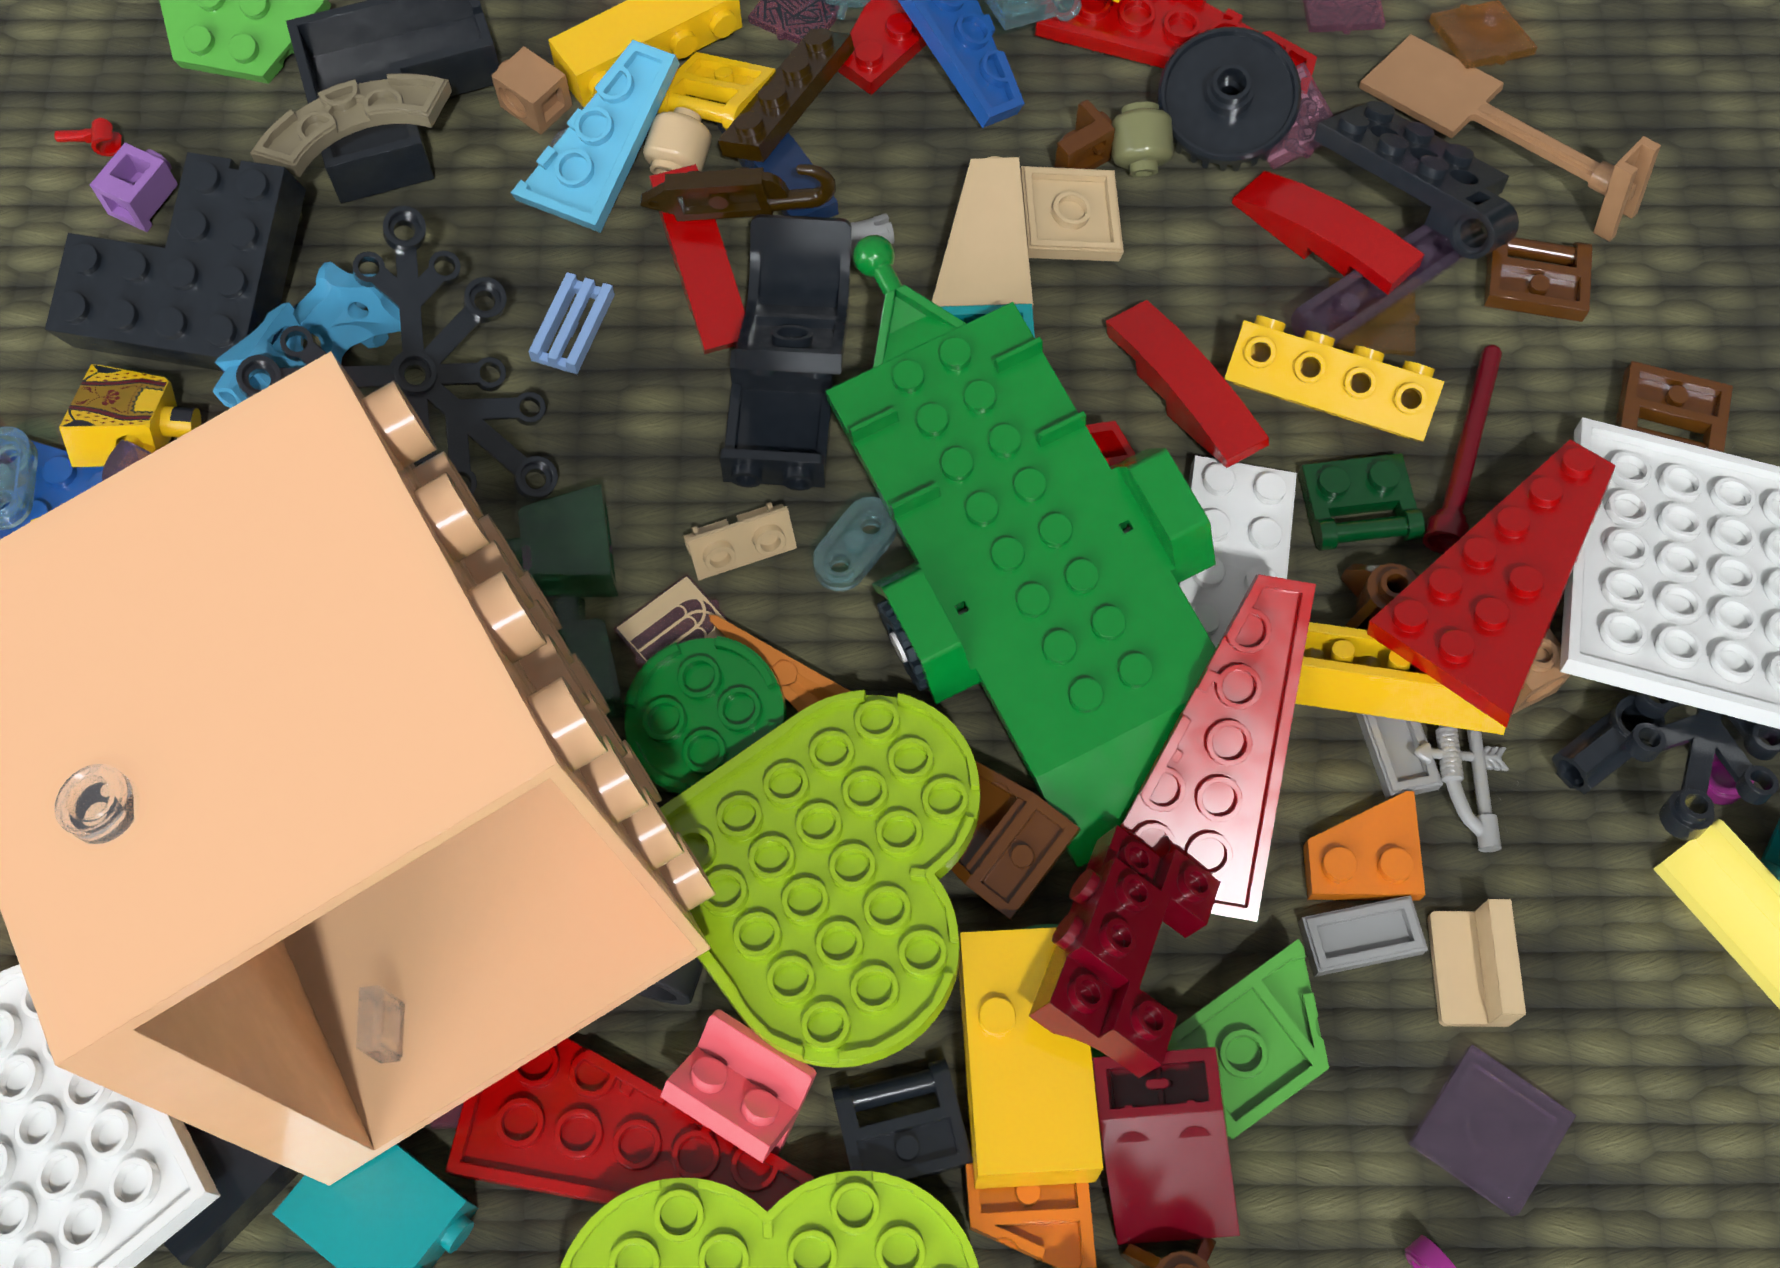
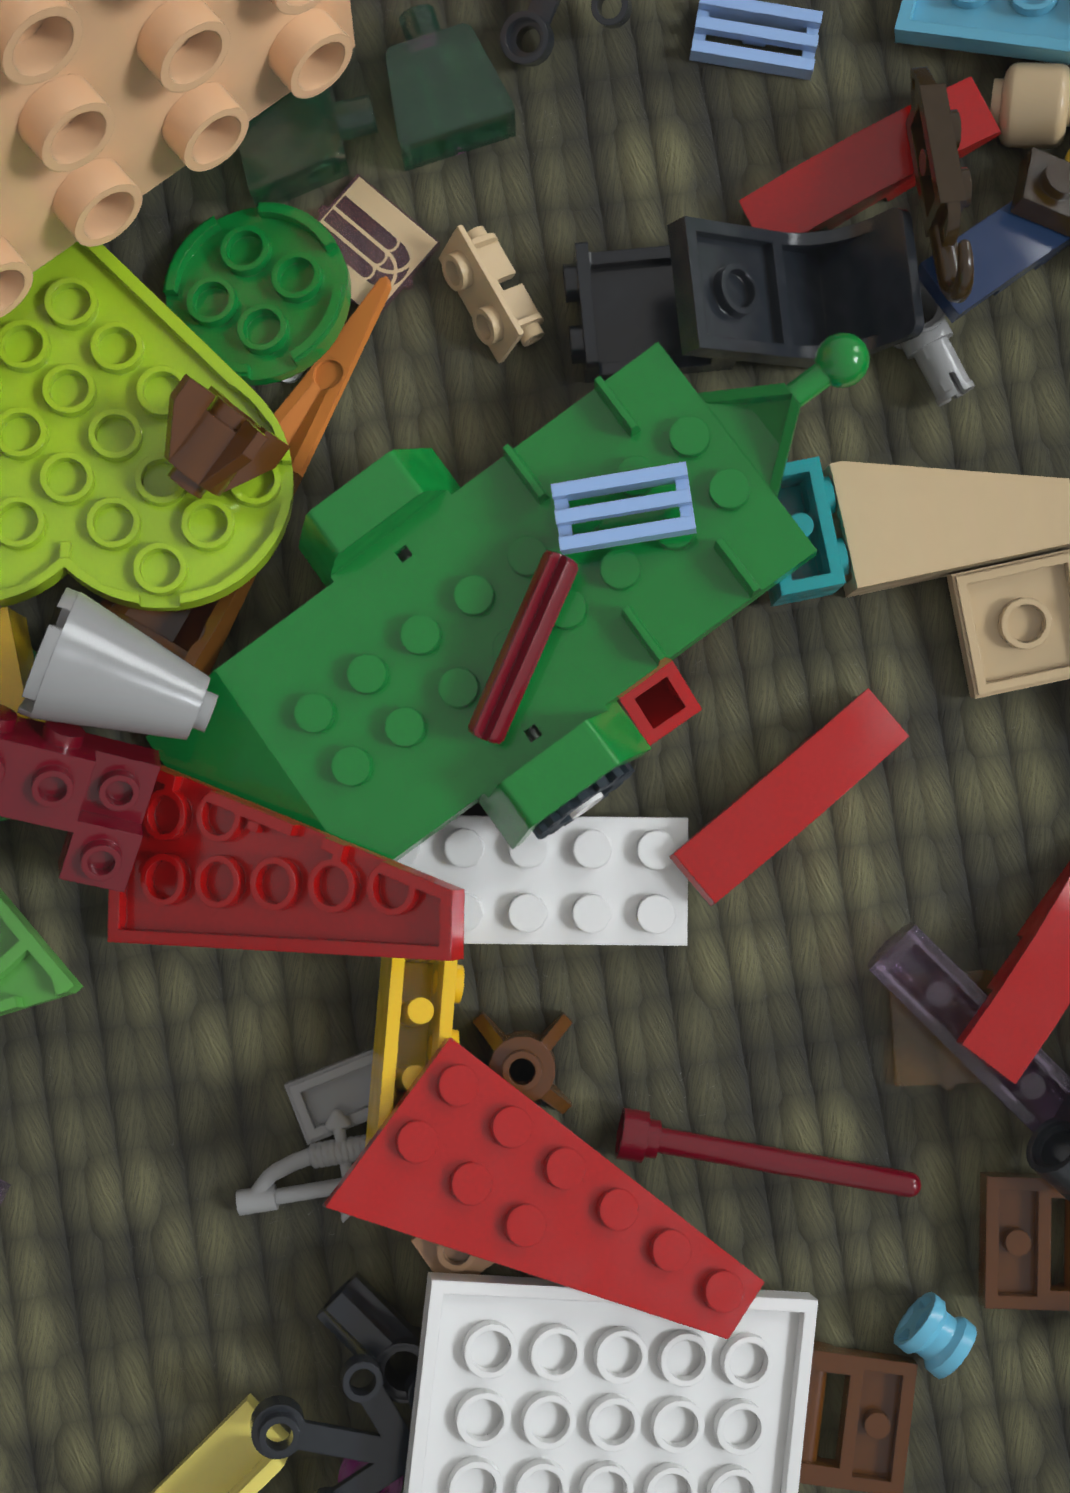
camera: 80 degrees right, 20 degrees up
clear light blue plate [813,497,897,591] -> none
yellow brick [1224,315,1444,442] -> none
dark green plate [1298,453,1425,551] -> none
light grey tile [1298,895,1428,977] -> none
orange wing [1303,791,1426,901] -> none
tan panel [1427,899,1526,1027] -> none
none -> light grey cone [17,587,218,740]
none -> reddish brown brick [164,374,290,499]
none -> dark red axle [468,550,578,744]
none -> light blue tile [550,461,697,555]
none -> medium azure wheel [894,1291,977,1379]

